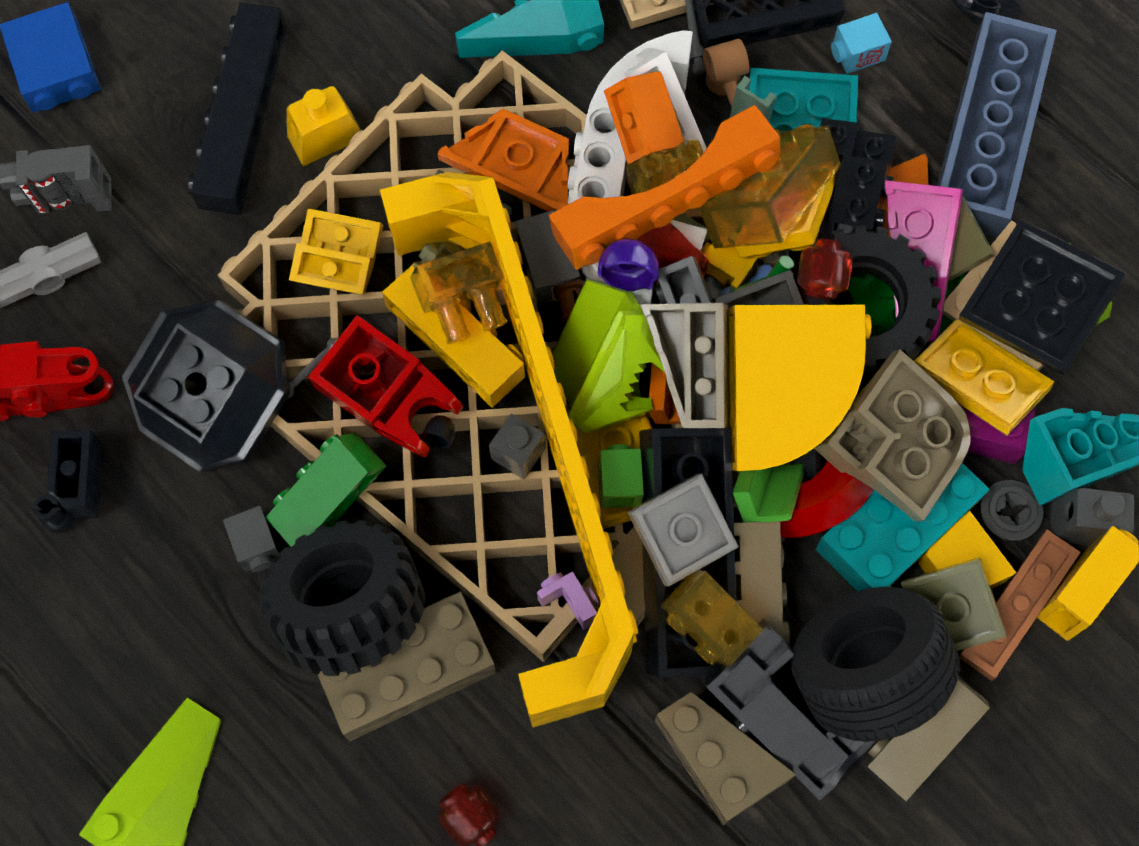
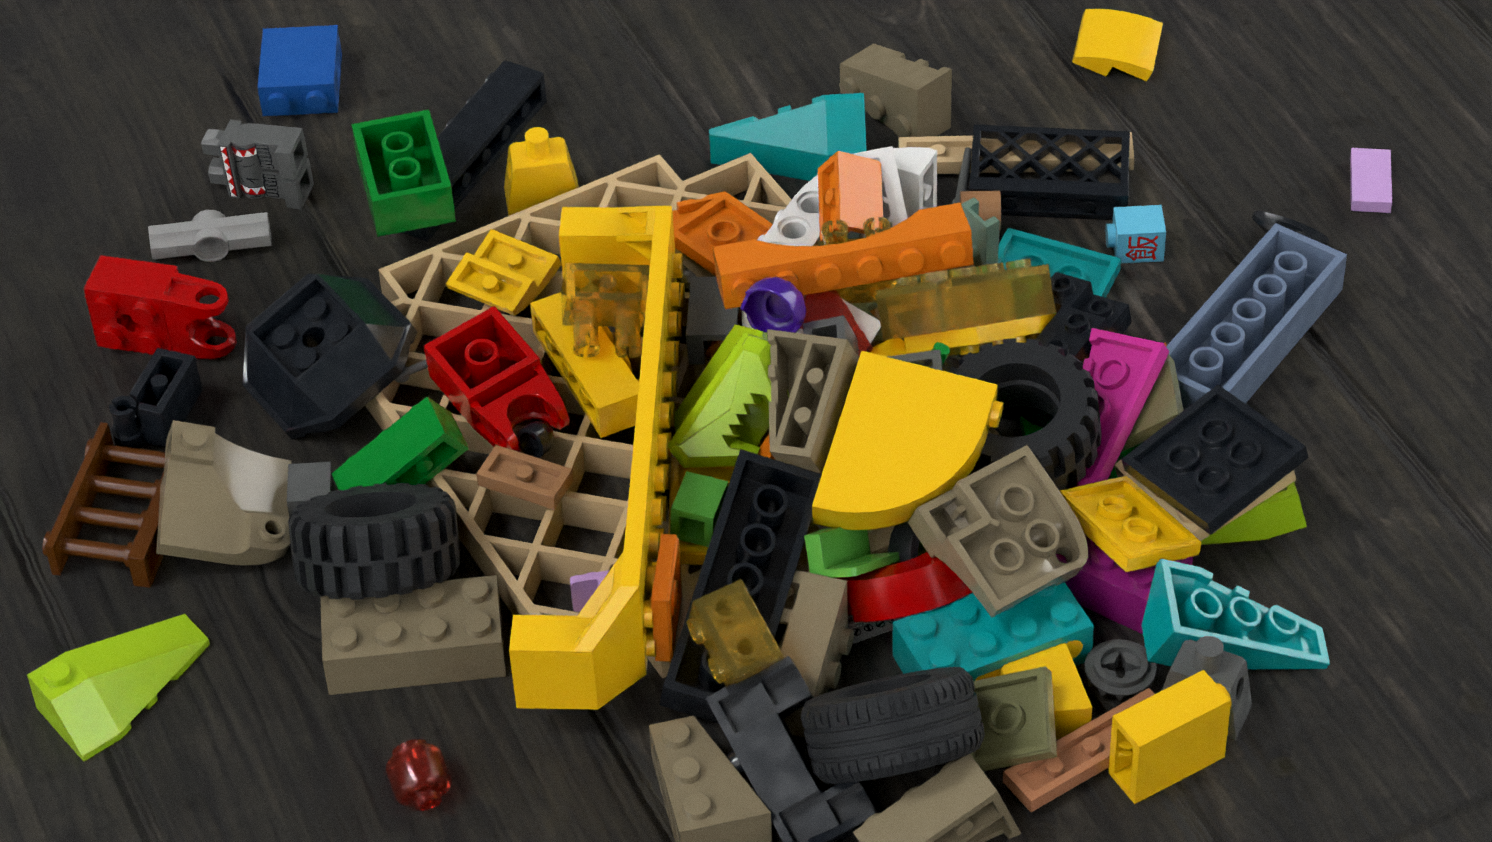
camera: 20 degrees right, 25 degrees down
dark grey brick [489,413,546,479] -> none
light grey tile [627,474,738,586] -> none
clear red head [797,239,853,300] -> none
none -> reddish brown fence [42,422,165,588]
none -> dark tan slope [156,420,292,565]
none -> green brick [351,109,456,237]
none -> medium nougat plate [476,445,574,510]
none -> orange tile [651,534,683,662]

